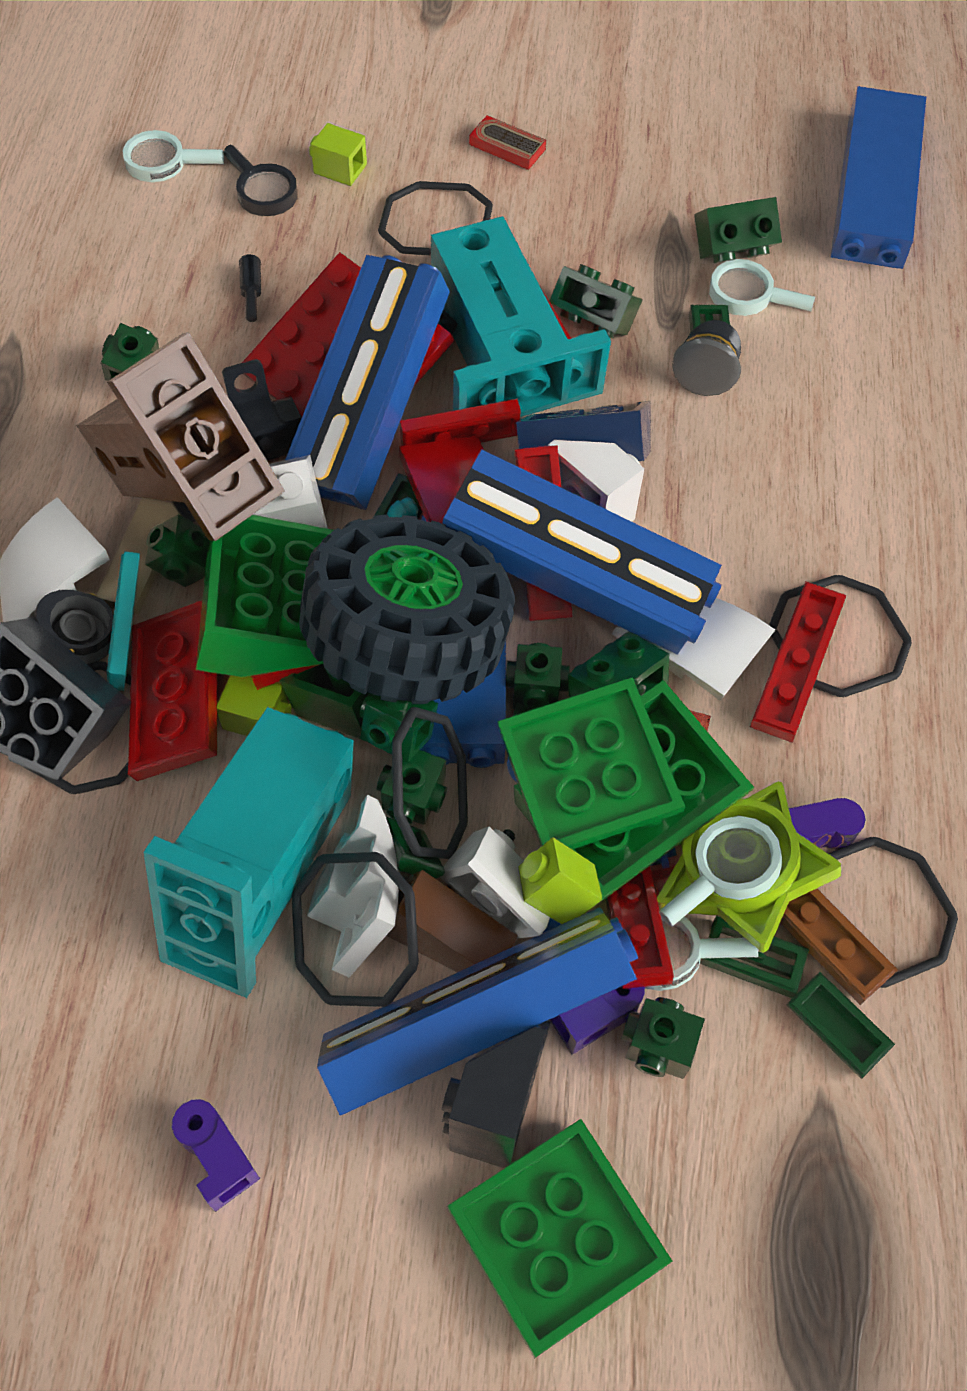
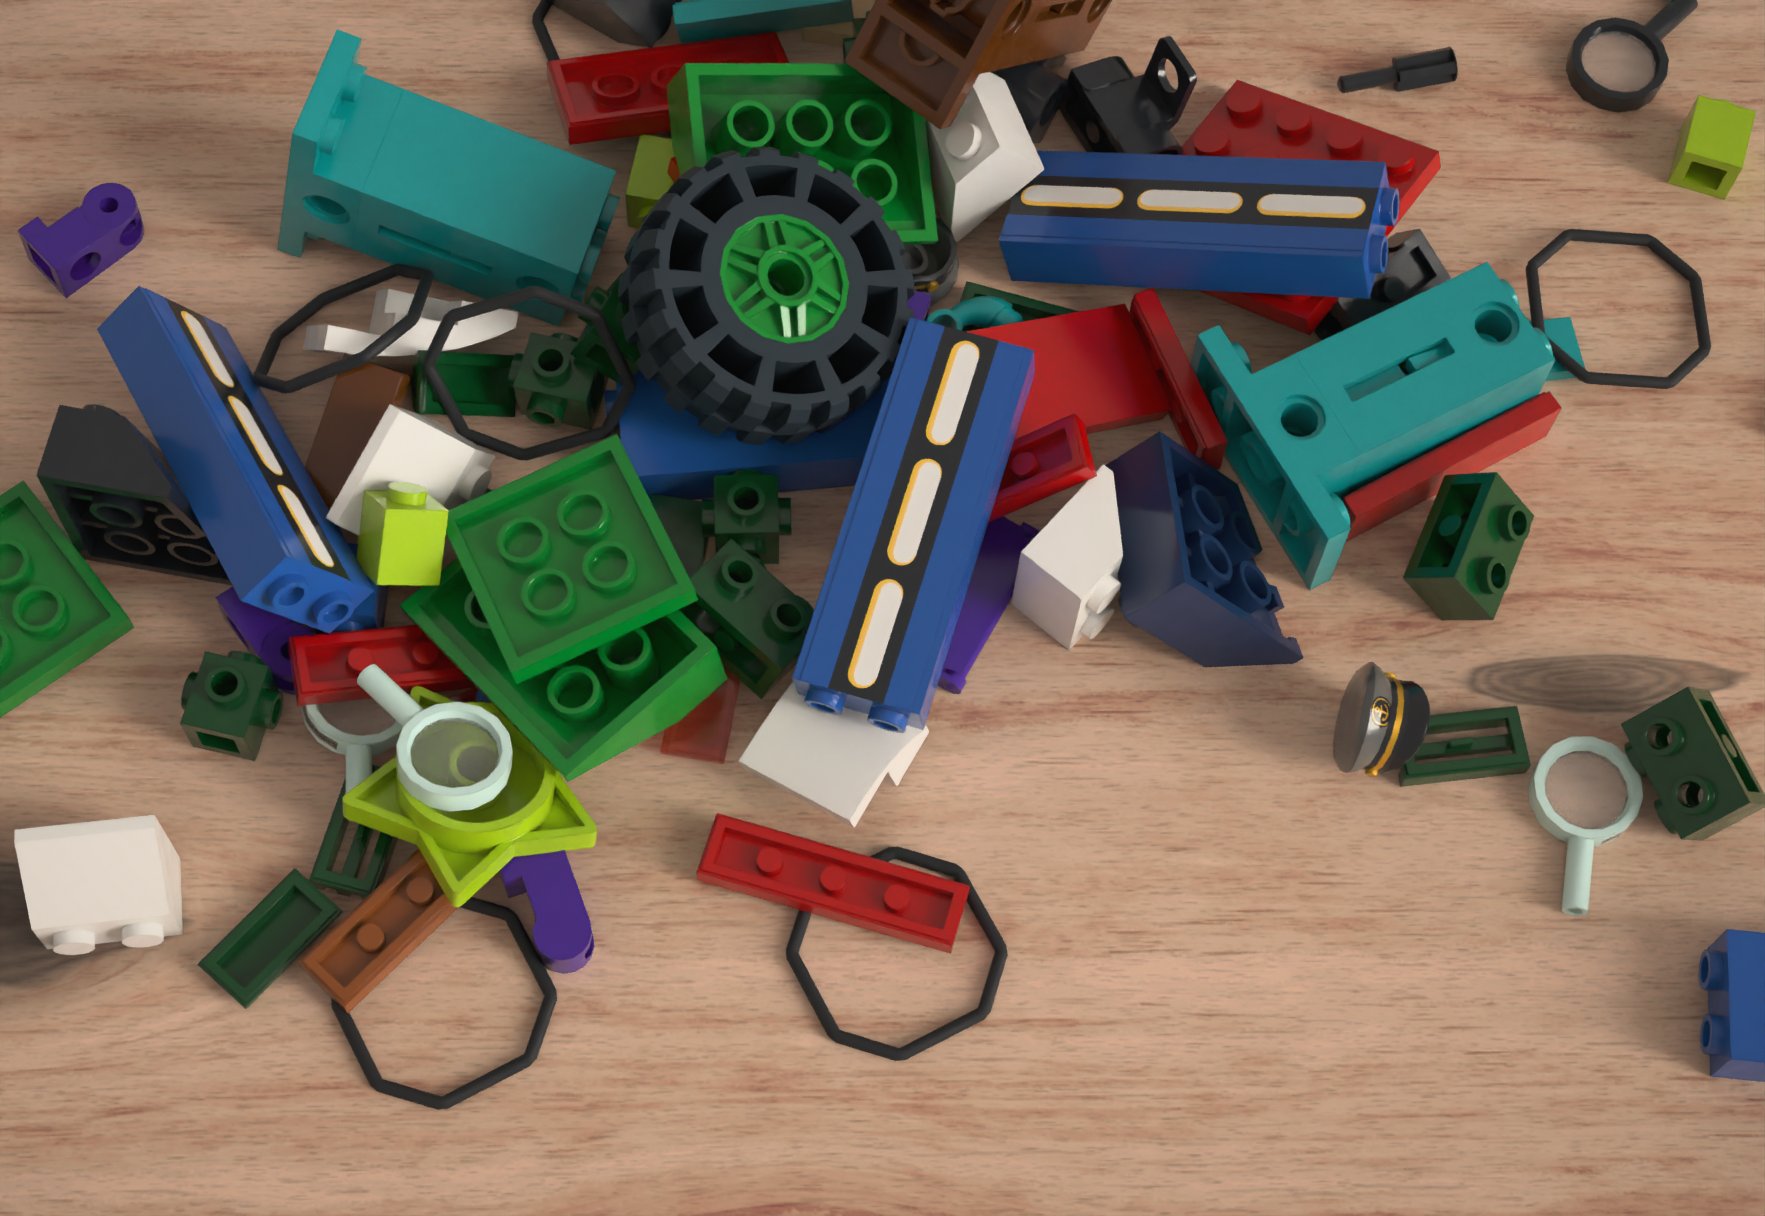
camera: 80 degrees right, 5 degrees up
none -> white slope [14,815,183,955]

